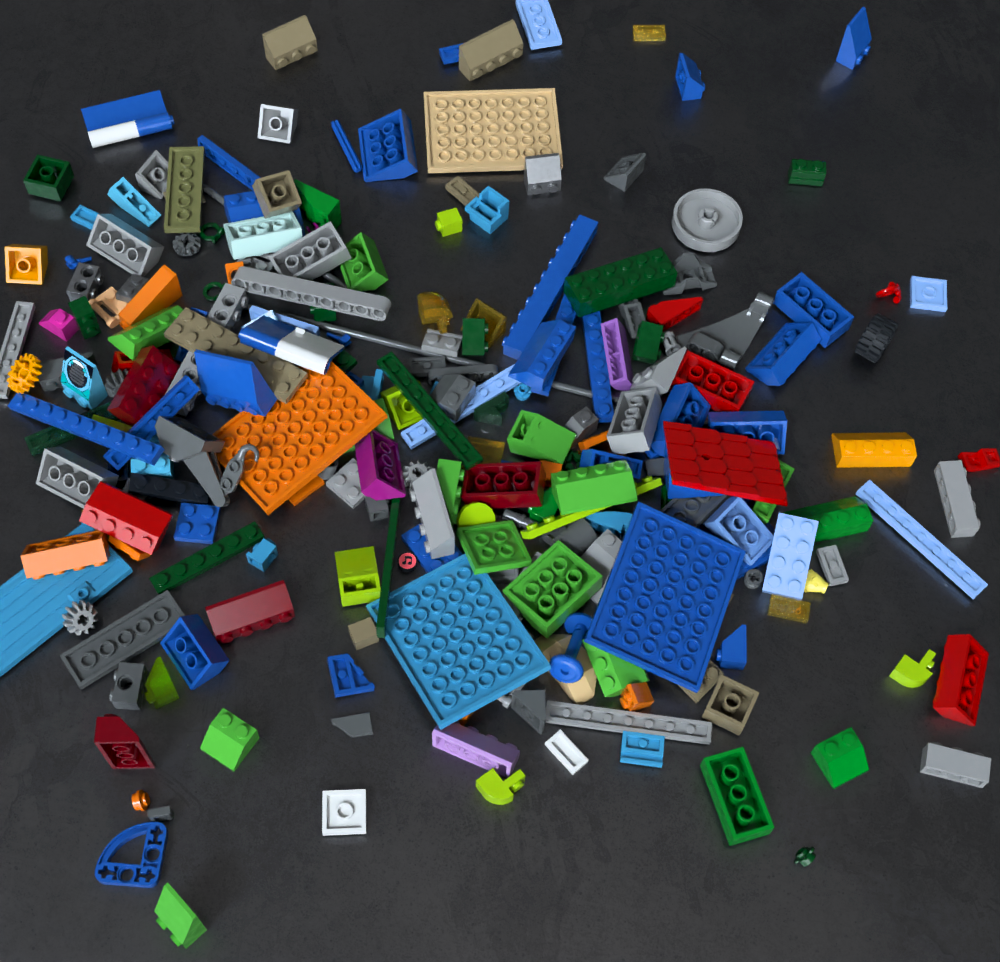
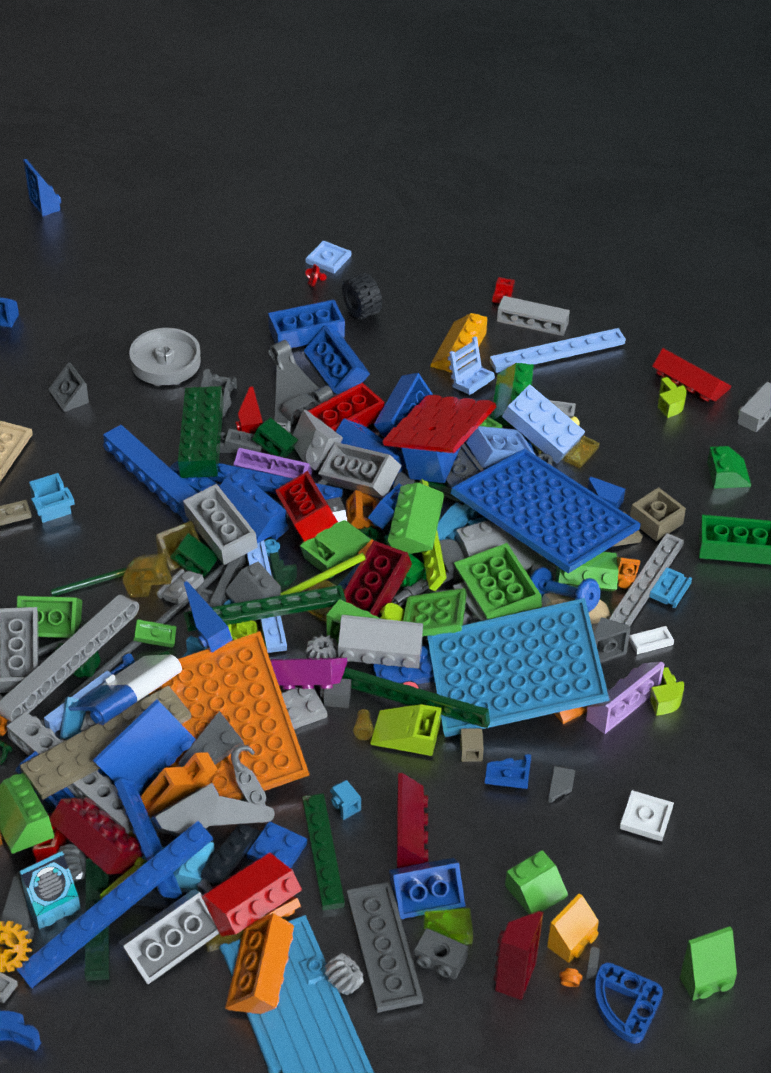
camera: 65 degrees left, 15 degrees down
lime brick [435,207,462,237] -> none
slope [524,153,562,195] -> none
dark green brick [788,159,826,186] -> none
none -> dark green bar [50,567,128,597]
none -> bright green plate [133,619,176,648]
none -> orange slope [141,752,218,818]
none -> dark grey wing [178,711,244,767]
none -> light grey brick [183,484,258,565]
none -> blue slope [184,581,232,653]
none -> red brick [275,471,338,542]
none -> lime piece [281,553,366,595]
none -> clear yellow cone [353,709,374,740]
none -> light blue plate [448,336,495,395]
none -> light orange slope [547,894,599,963]

